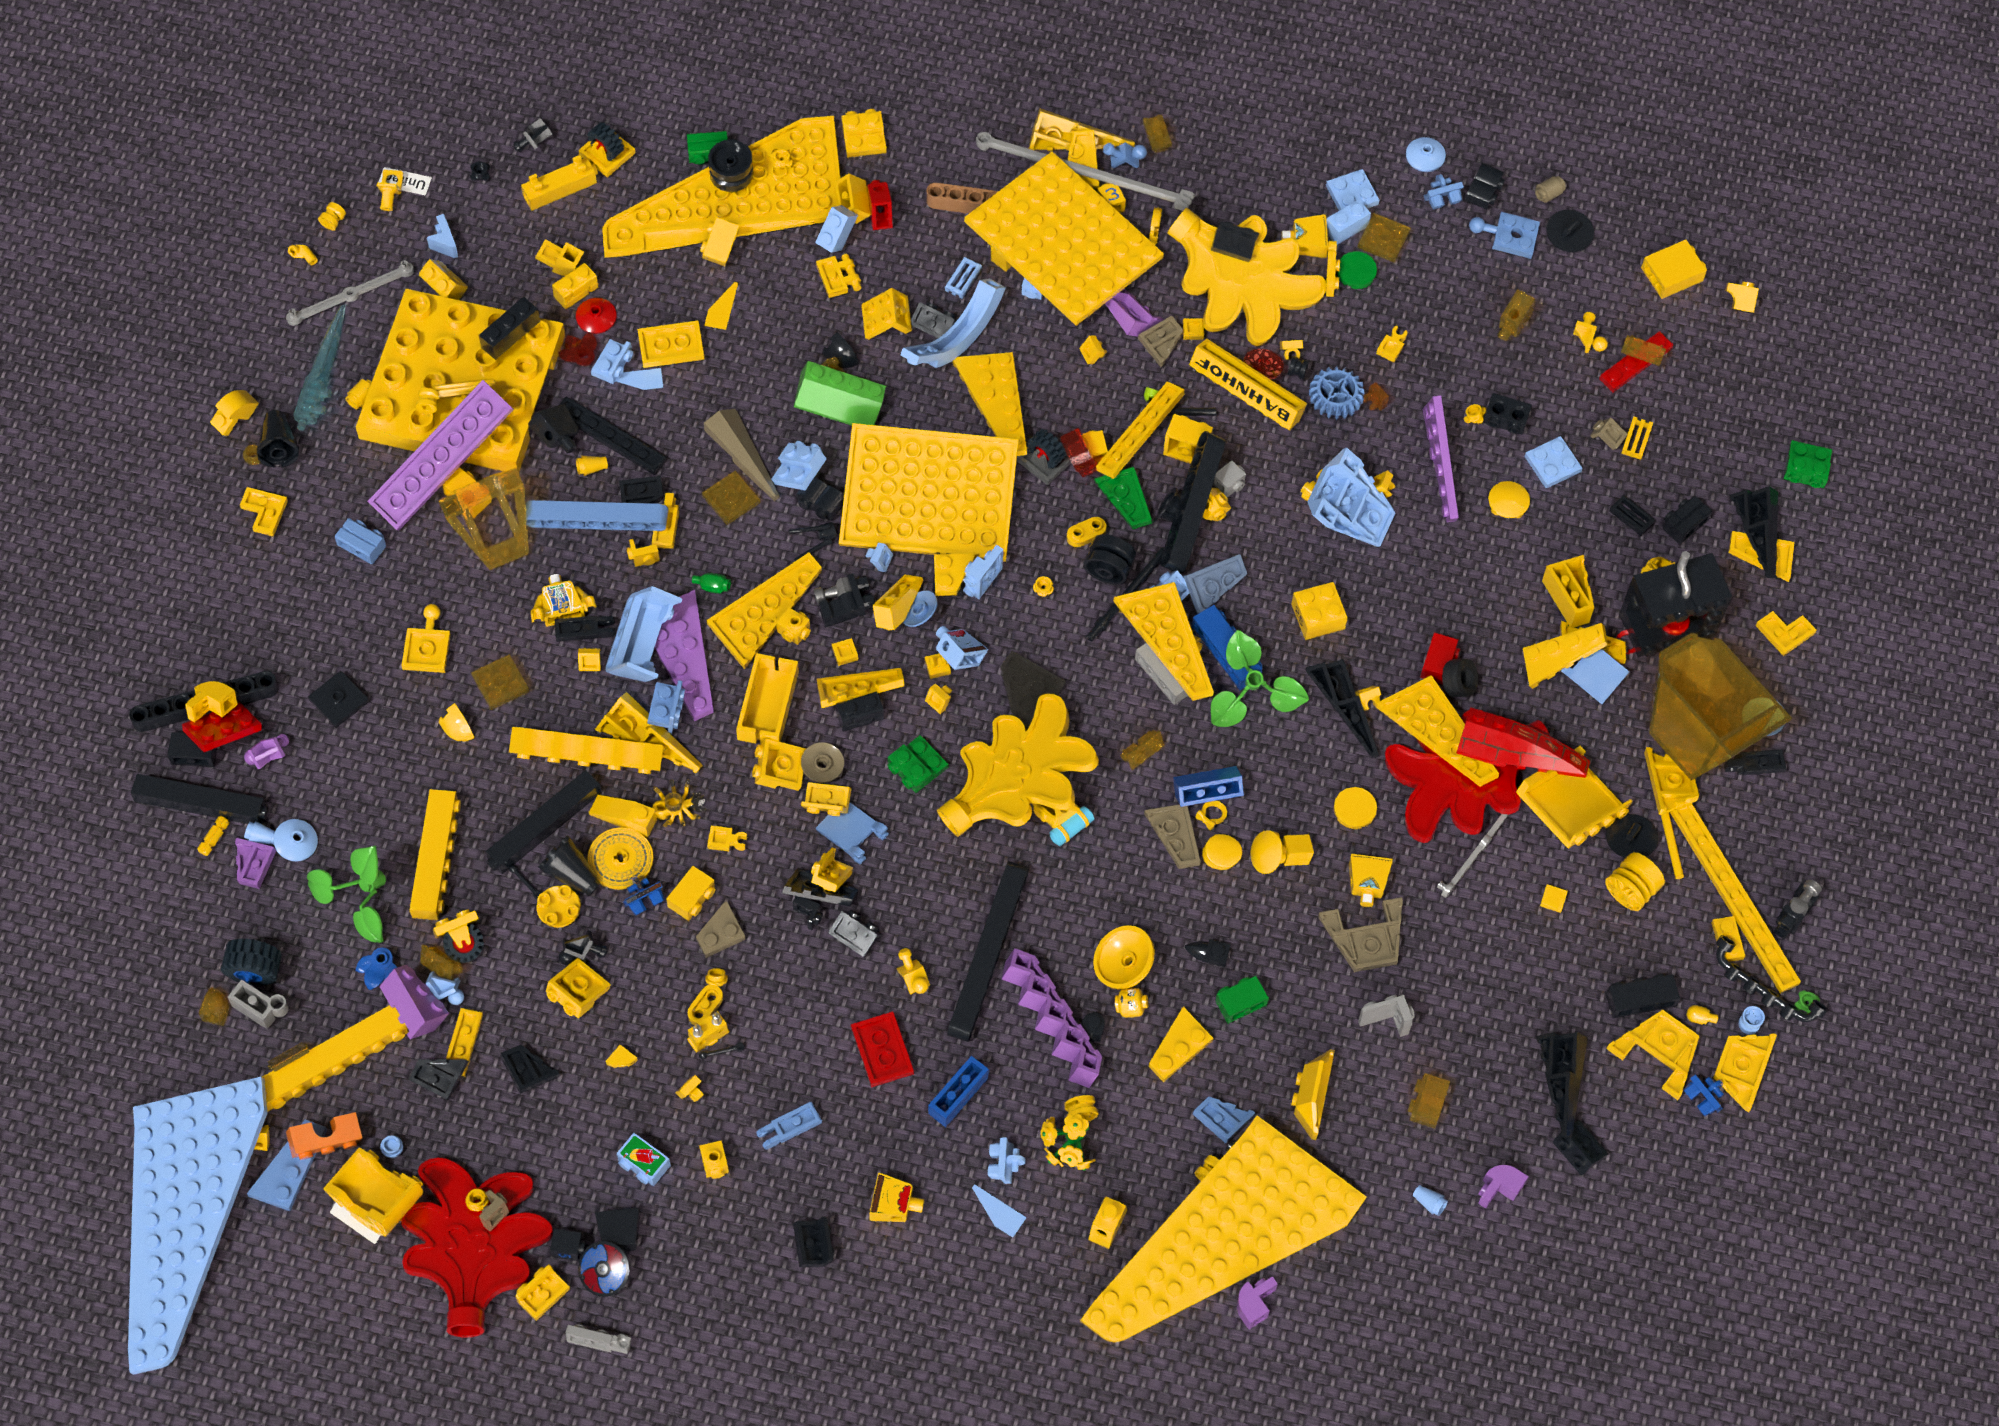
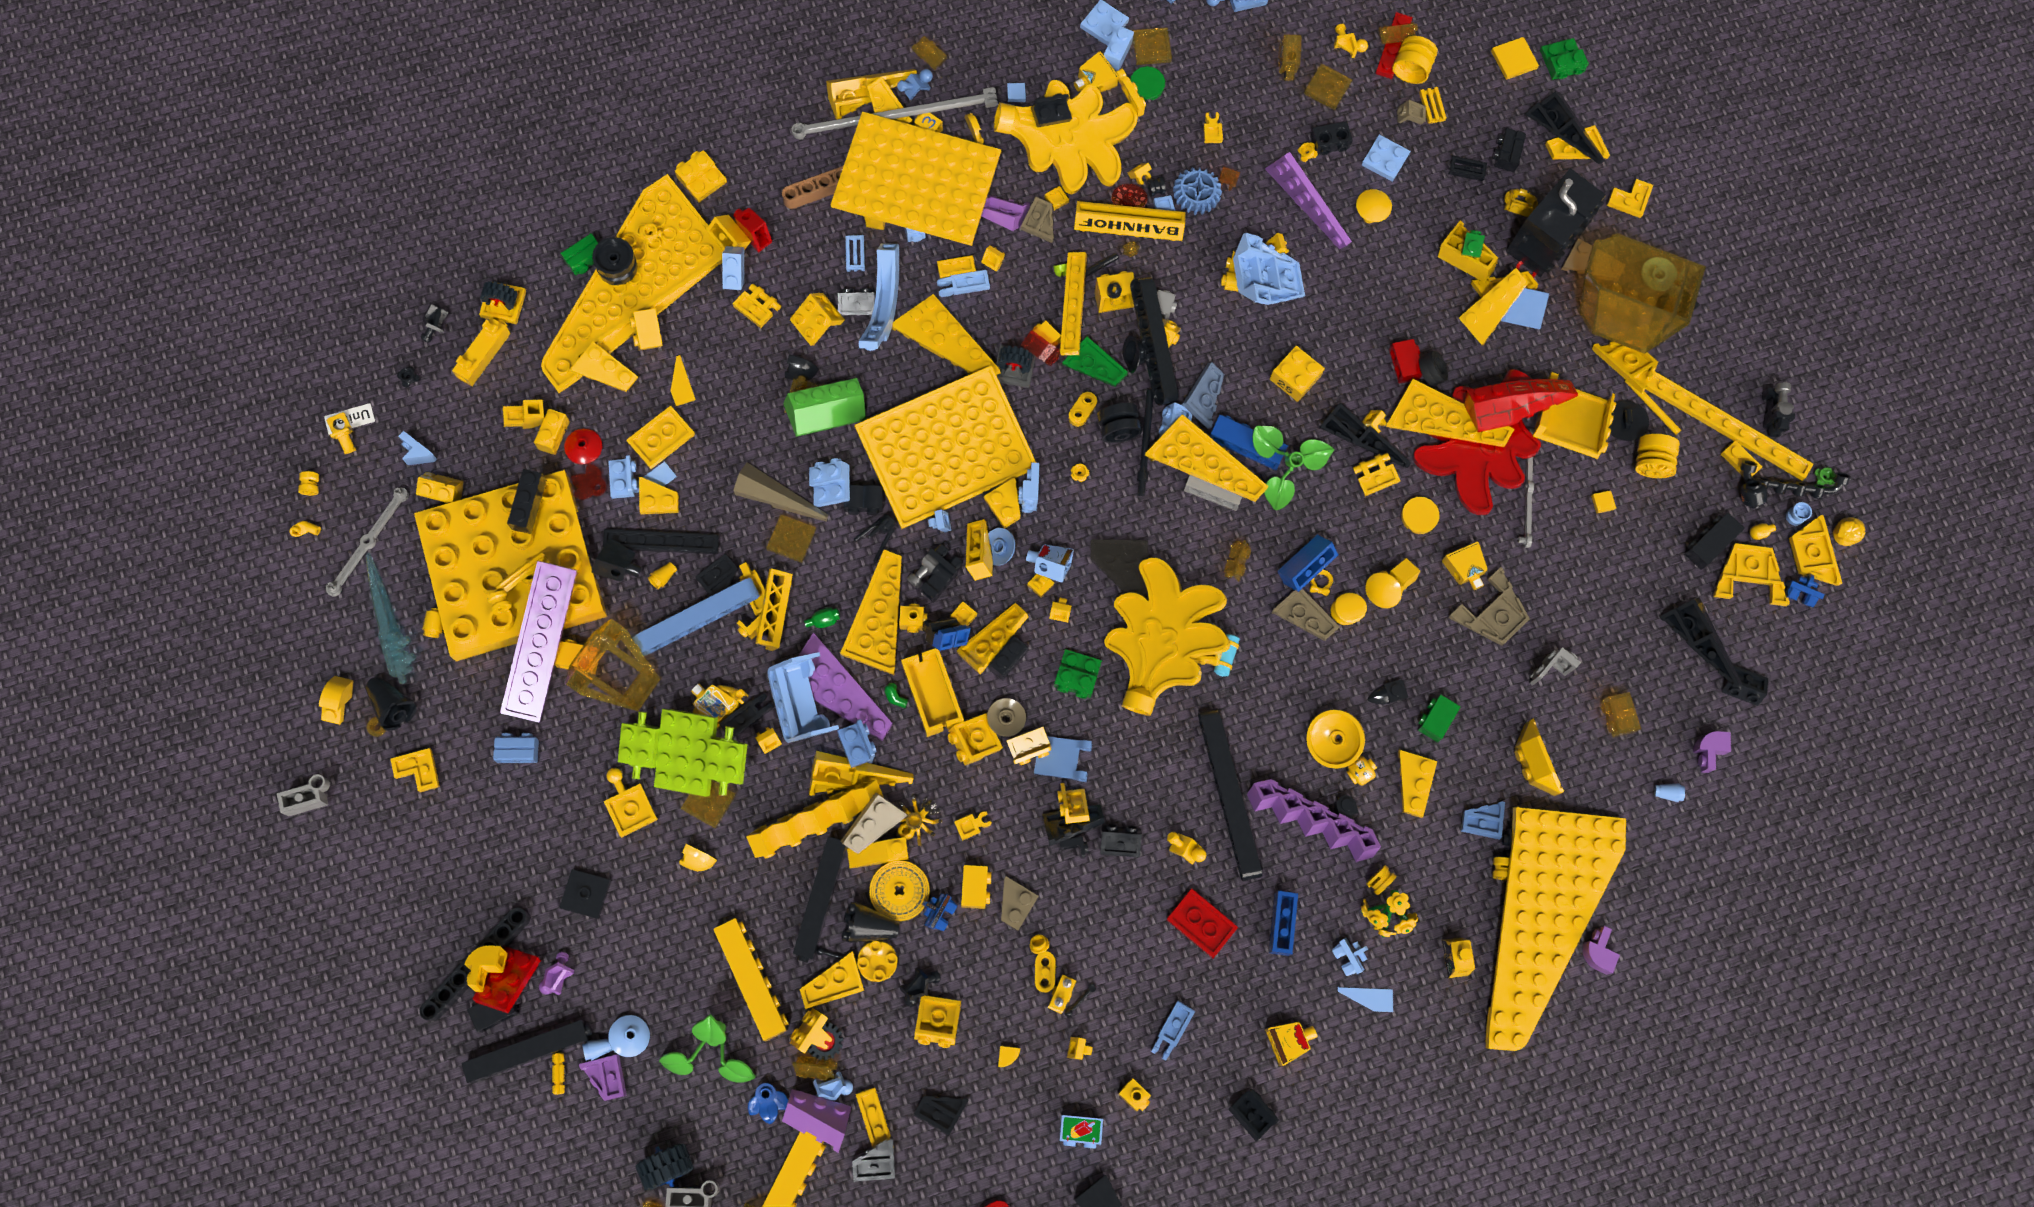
camera: 35 degrees left, 10 degrees up
none -> light grey hinge [277,774,330,816]
none -> yellow wing [569,342,638,392]
none -> lime piece [618,708,747,797]
none -> yellow wing [639,477,679,514]
none -> yellow fence [755,568,793,651]
none -> yellow wing [800,951,864,1009]
none -> wing [840,793,908,854]
none -> green arm [884,683,908,708]
none -> blue hips [922,617,971,651]
none -> yellow plate [937,255,976,279]
none -> light blue hinge [937,270,990,297]
none -> light blue tile [1007,83,1026,102]
none -> black hinge [1107,282,1122,299]
none -> clear yellow plate [1122,241,1140,257]
none -> light blue tile [1153,195,1175,211]
none -> clear yellow plate [1304,64,1352,110]
none -> yellow plate [1353,453,1400,497]
none -> yellow wheel [1393,36,1438,84]
none -> green bracket [1461,230,1485,258]
none -> yellow tile [1491,37,1539,80]
none -> black head [1741,479,1767,509]
none -> yellow hair [1833,517,1866,546]

